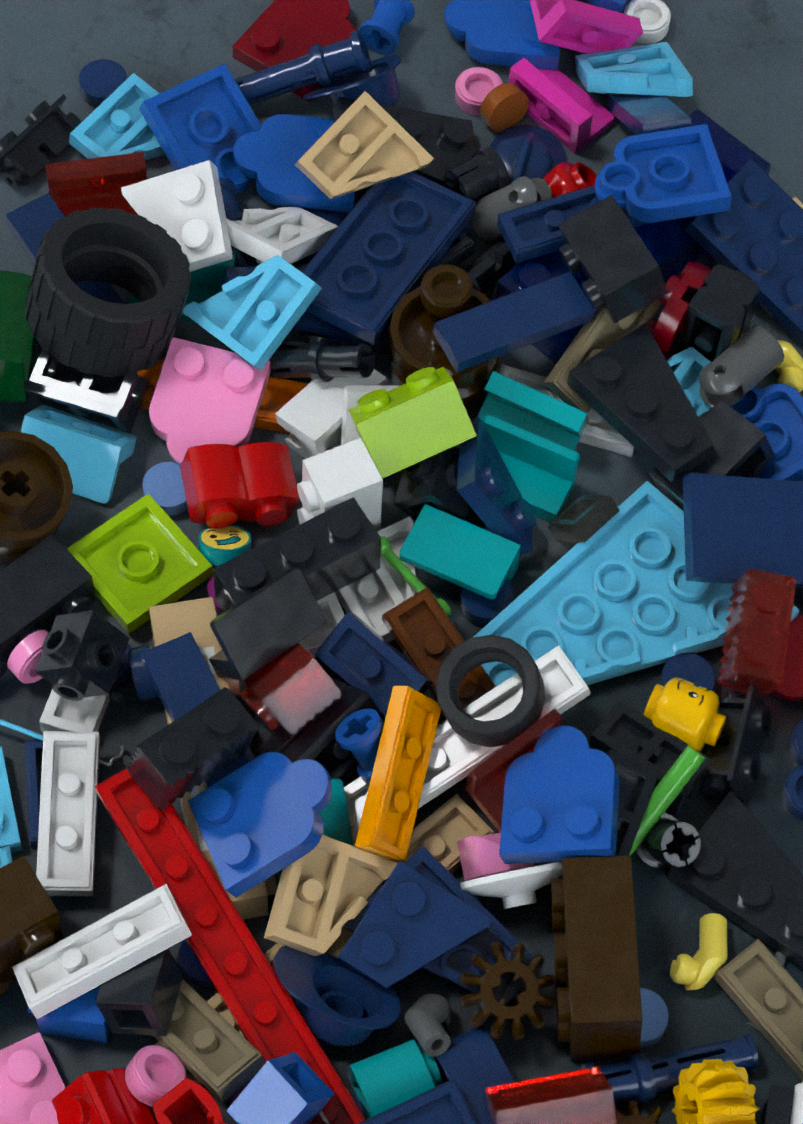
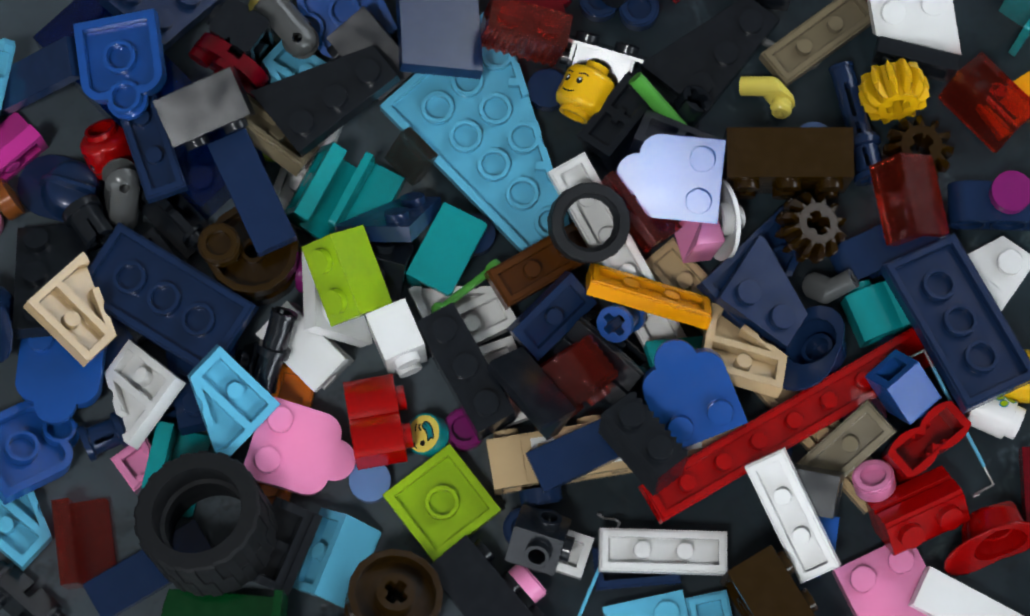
camera: 85 degrees left, 15 degrees up
white wing [121,160,233,272] -> none

